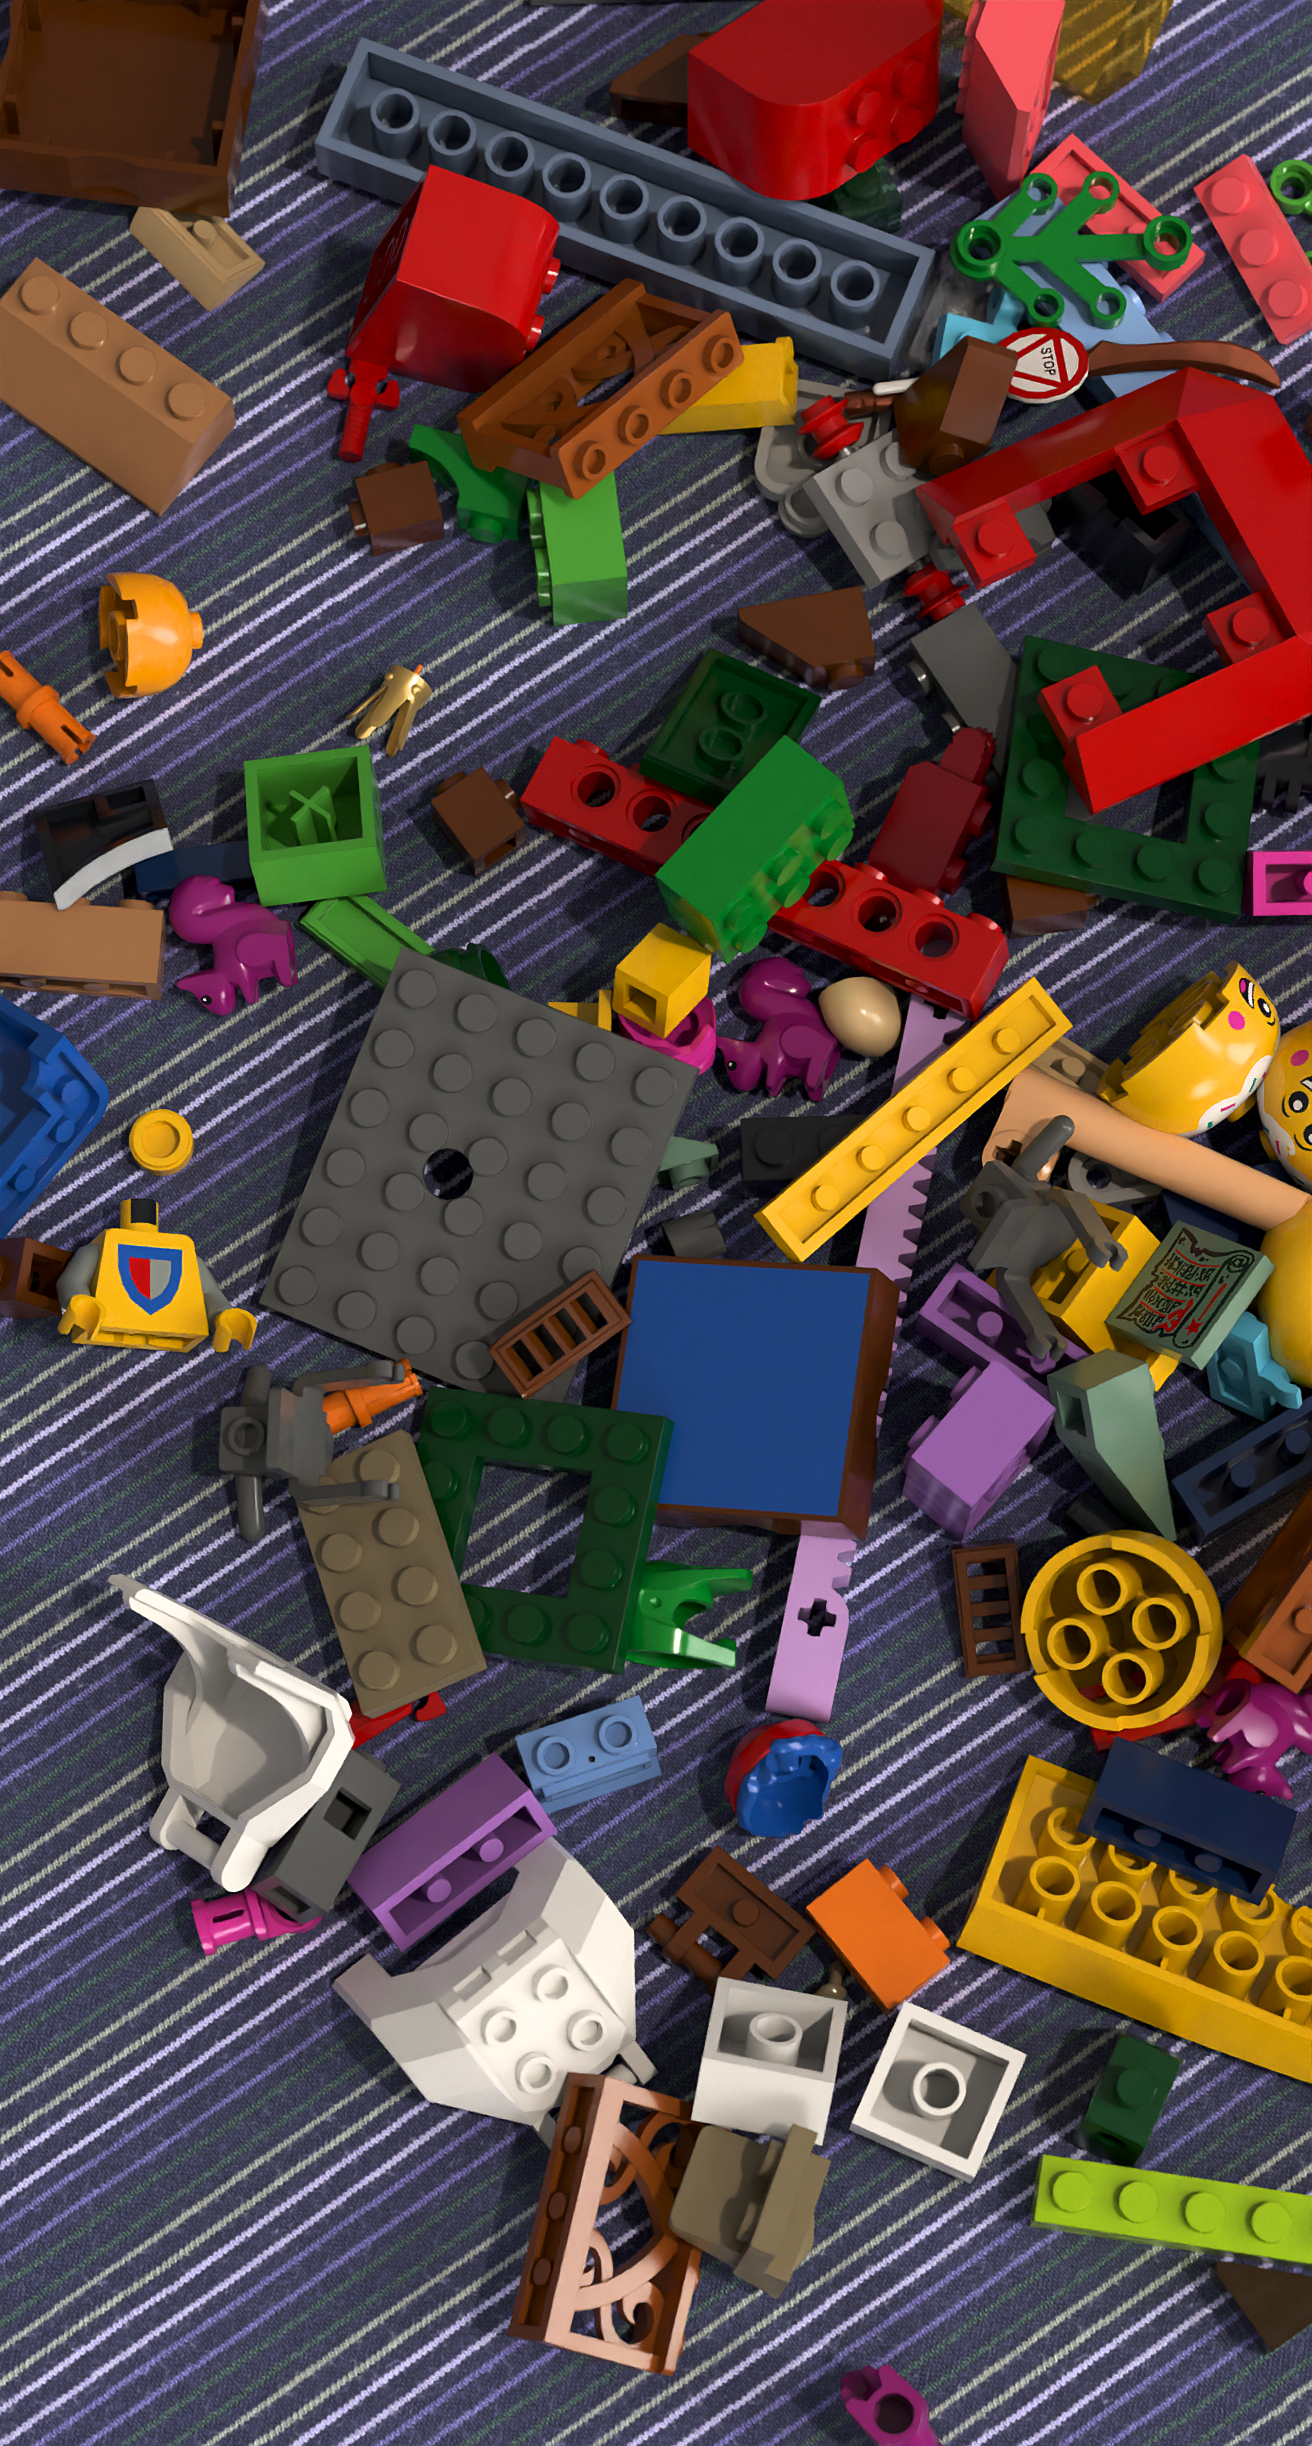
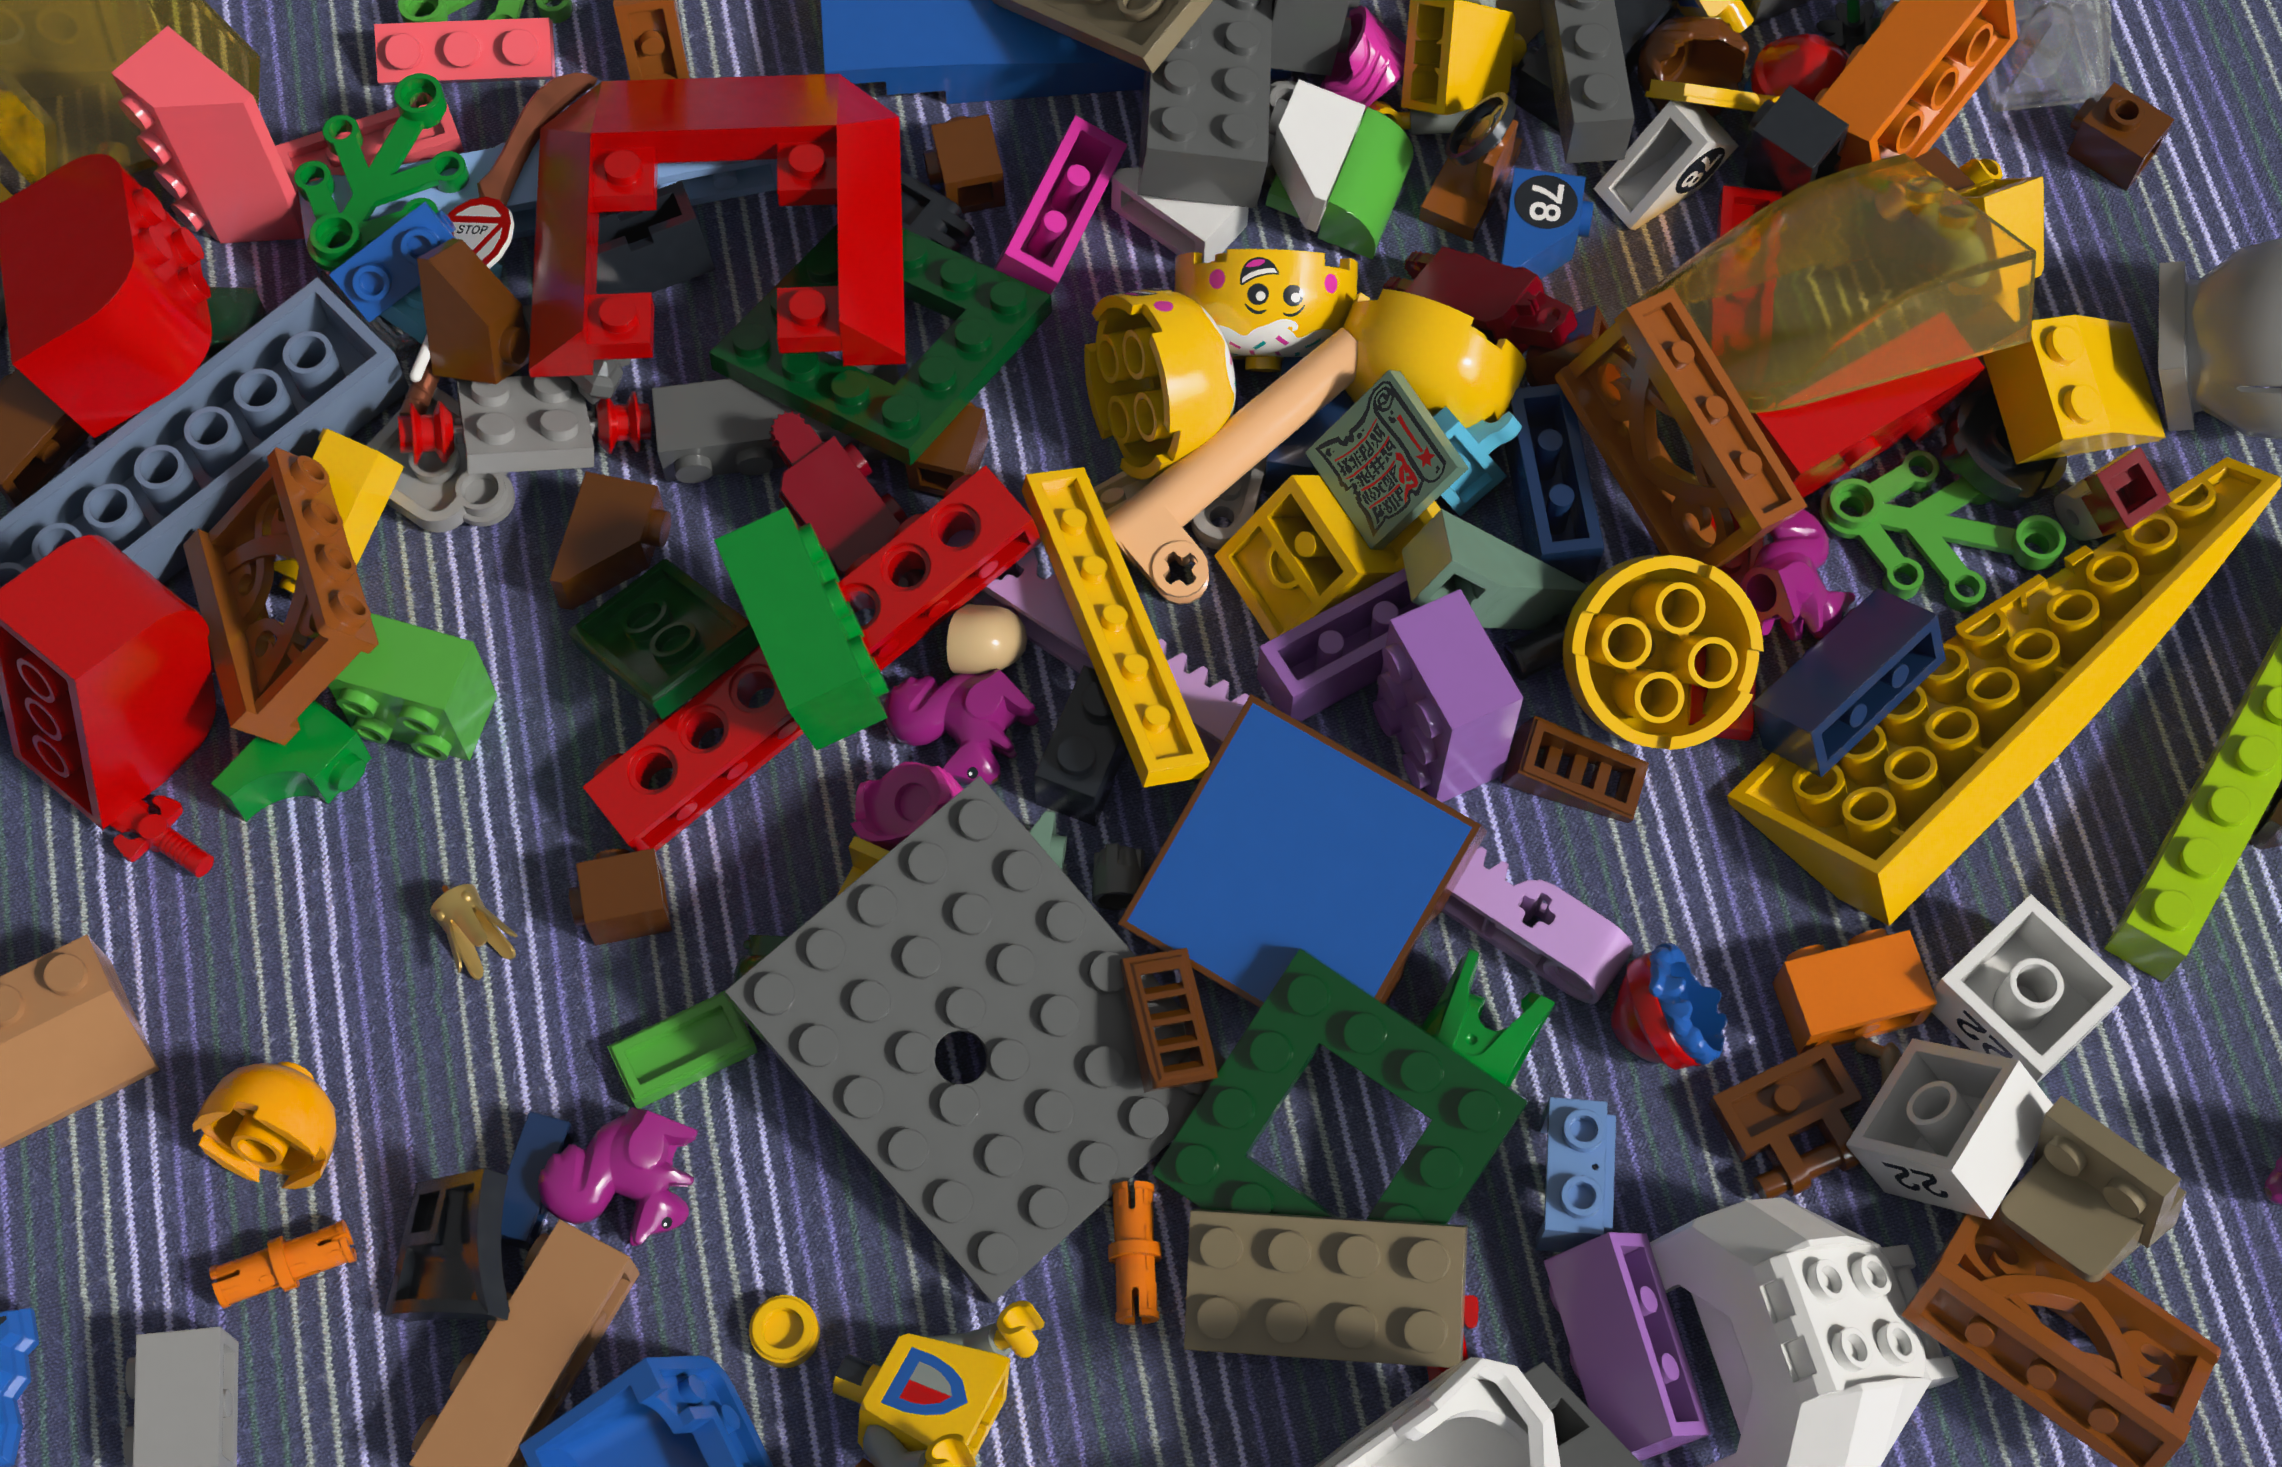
camera: 65 degrees left, 10 degrees down
dark grey piece [219,1360,405,1541] -> none
bright green brick [244,745,387,907] -> none
reddish brown brick [347,460,445,557] -> none
yellow brick [612,922,712,1039] -> none
dark grey piece [959,1115,1128,1362] -> none
dark green torso [1070,2028,1183,2168] -> none
none -> blue hinge [329,201,456,322]

